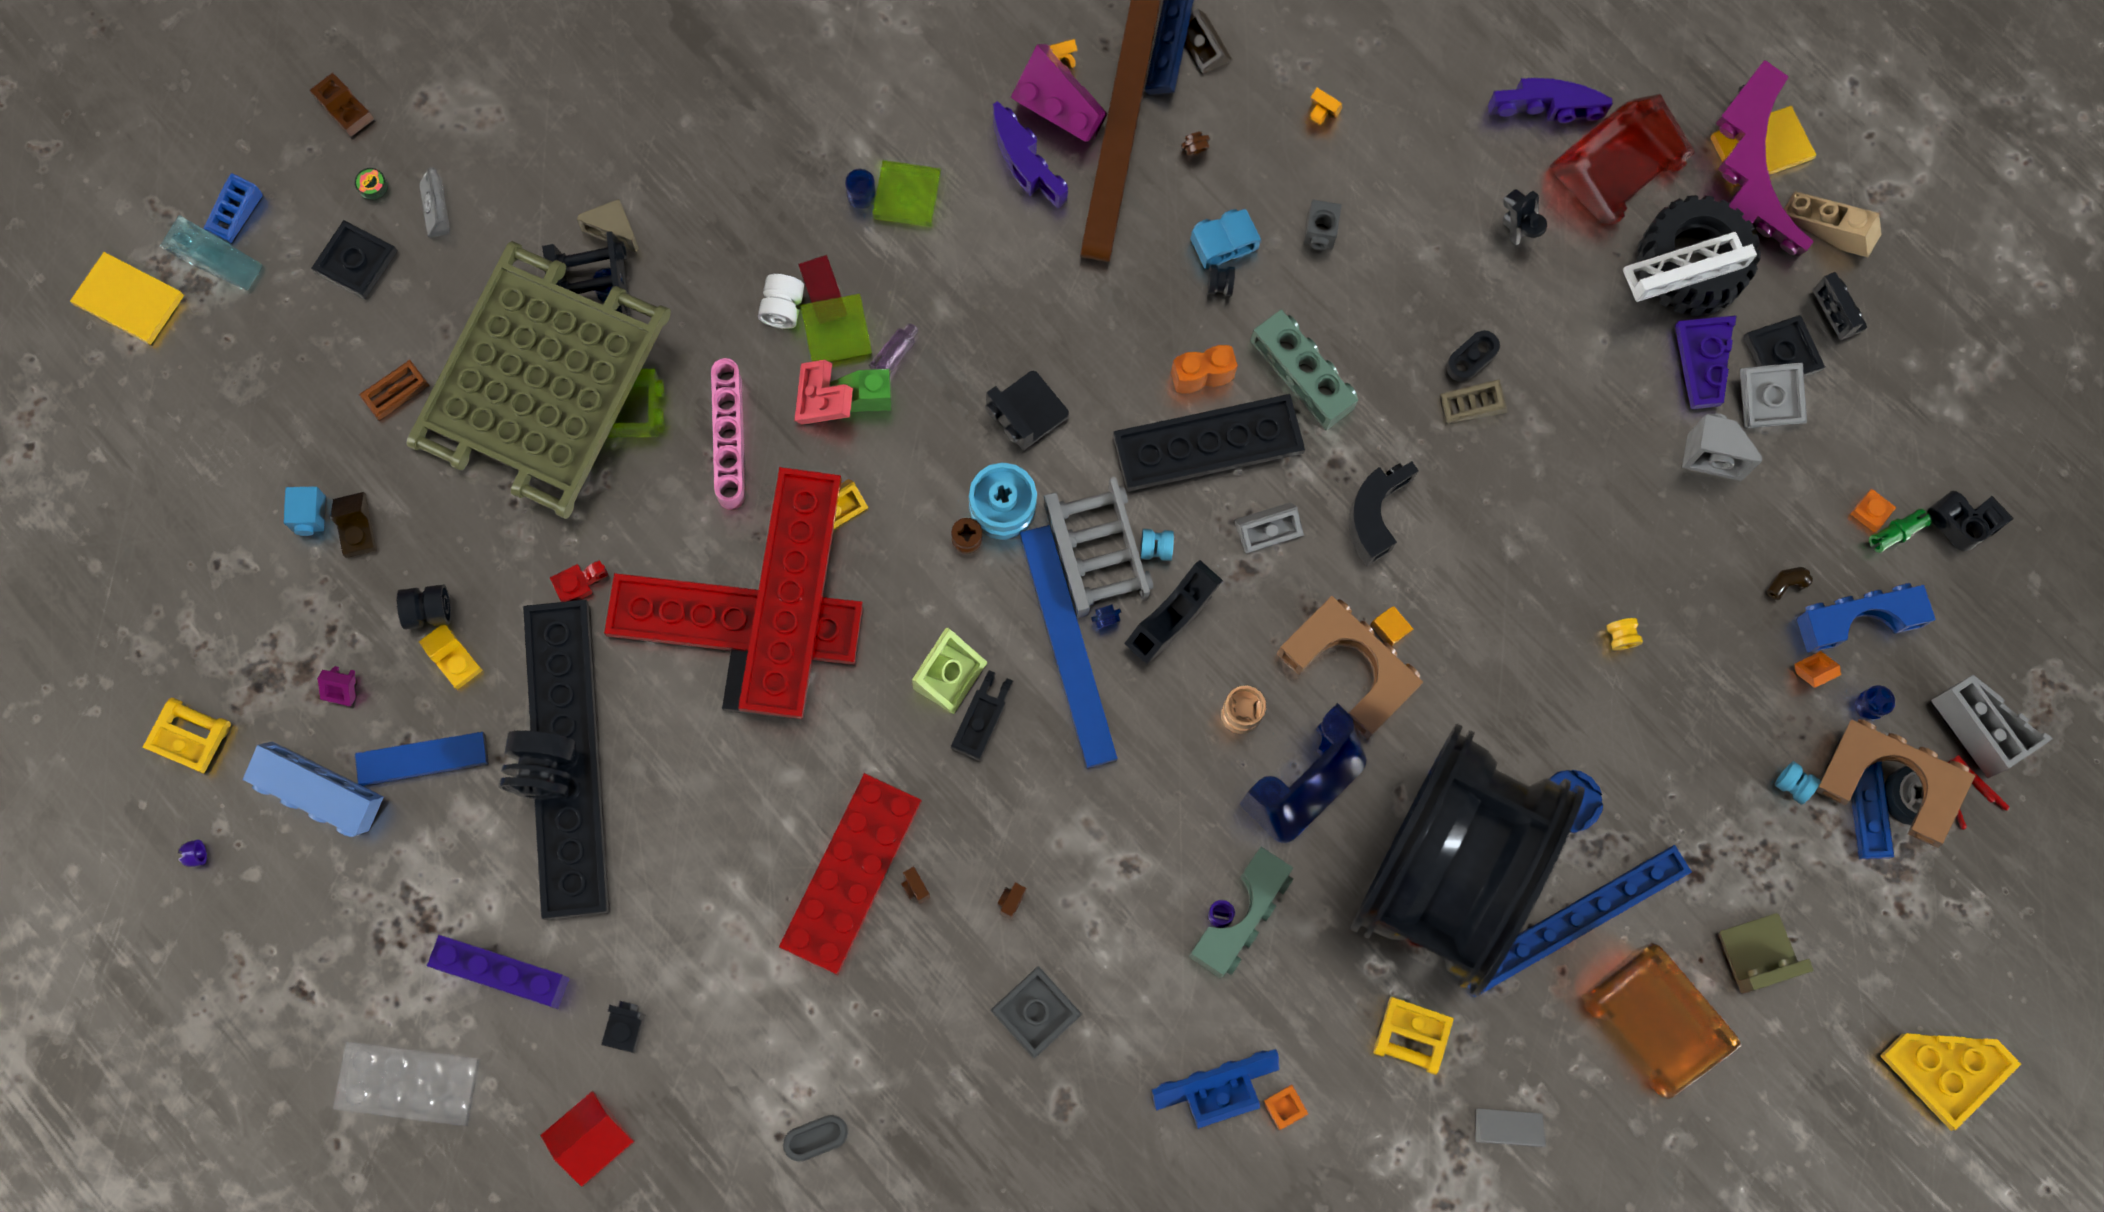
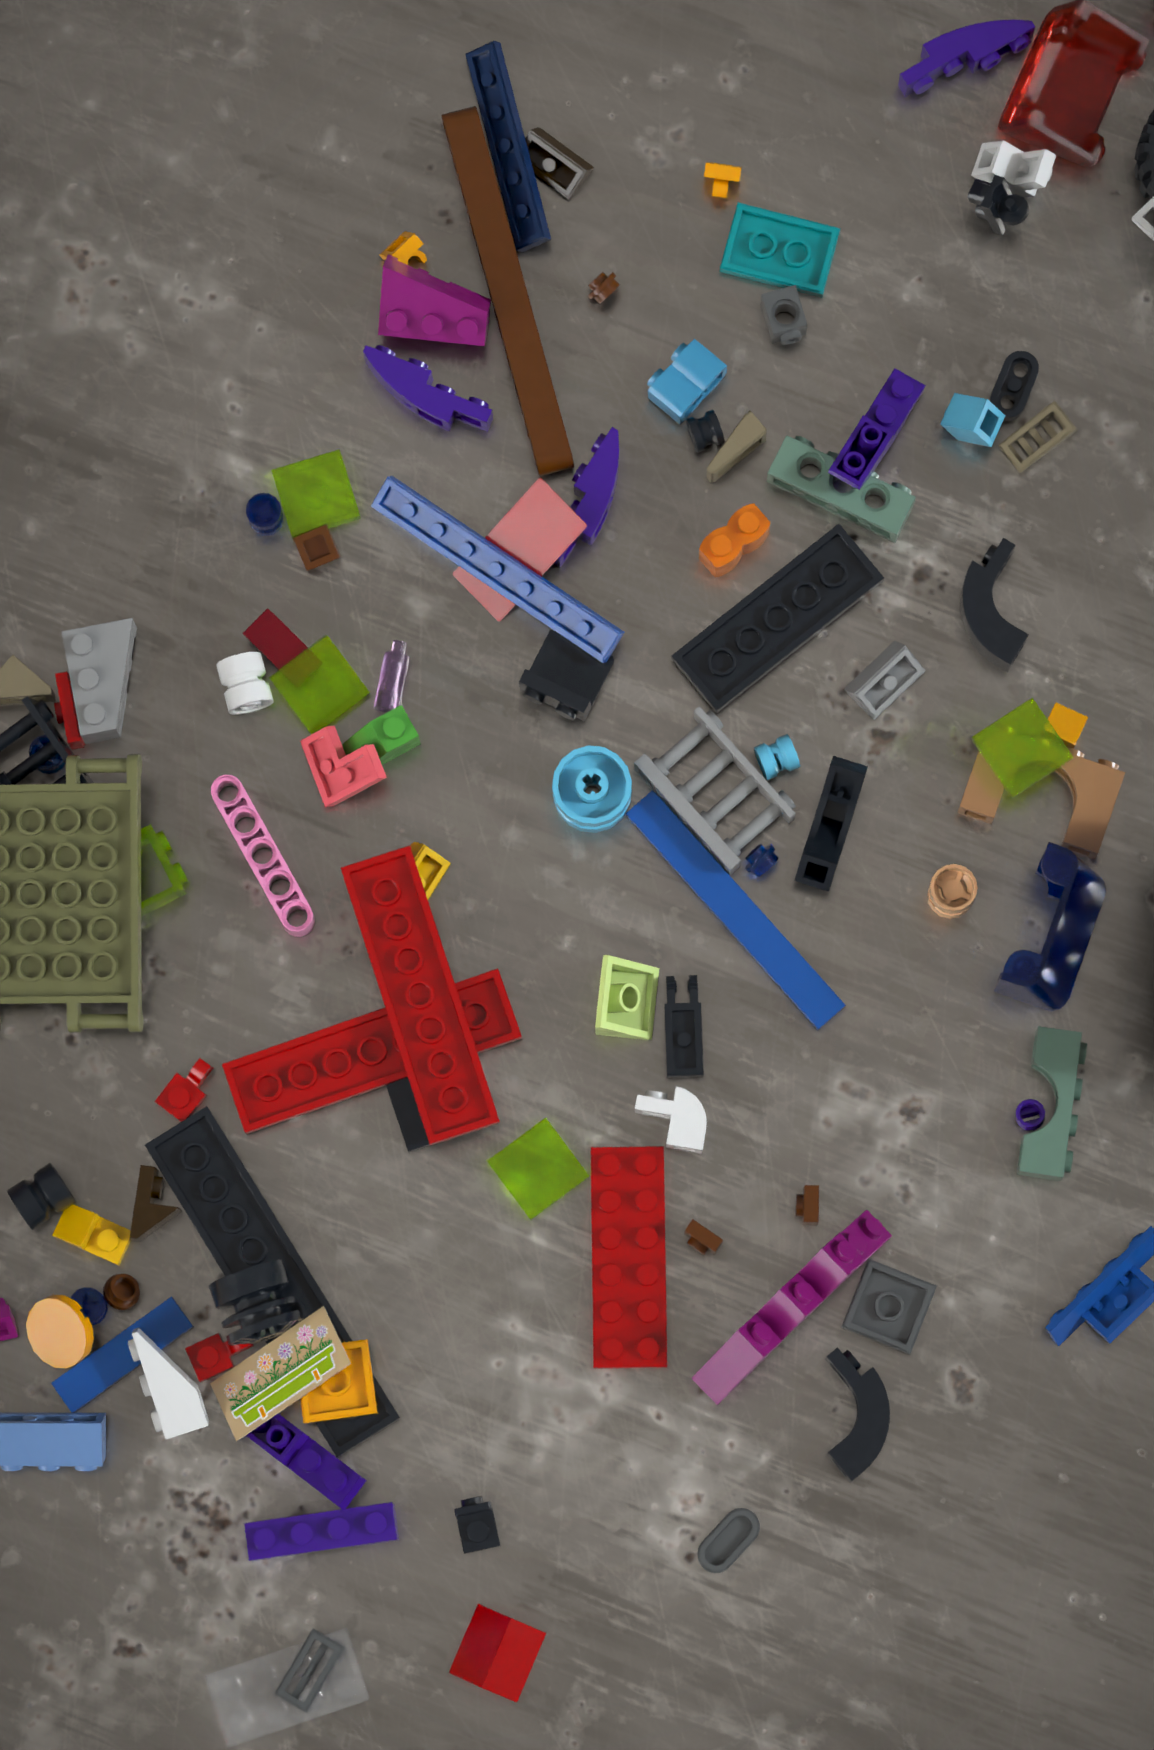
camera: 15 degrees left, 5 degrees up
reddish brown wheel [951,518,982,554] -> none
none -> light orange tile [26,1294,94,1369]
none -> red plate [54,671,85,750]
none -> light grey wedge [61,618,137,744]
none -> clear blue wheel [71,1287,108,1326]
none -> reddish brown plate [103,1274,140,1310]
none -> white slope [128,1328,209,1439]
none -> dark brown slope [130,1165,182,1242]
none -> red plate [185,1333,254,1382]
none -> sticker [210,1306,351,1442]
none -> dark purple slope [246,1413,367,1510]
none -> dark grey tile [274,1628,345,1713]
none -> reddish brown plate [293,523,341,571]
none -> light orange tile [300,1339,378,1424]
none -> tile [371,476,625,663]
none -> sticker [453,478,587,622]
none -> clear neon green tile [487,1118,590,1220]
none -> dark purple slope [554,427,619,568]
none -> white brick [635,1086,707,1154]
none -> magenta arch [692,1210,892,1405]
none -> dark tan slope [707,410,767,483]
none -> teal tile [719,202,841,298]
none -> black arch [825,1347,890,1483]
none -> dark purple slope [828,368,926,490]
none -> medium azure brick [940,393,1006,447]
none -> white brick [971,140,1056,197]
none -> clear neon green tile [971,698,1073,799]

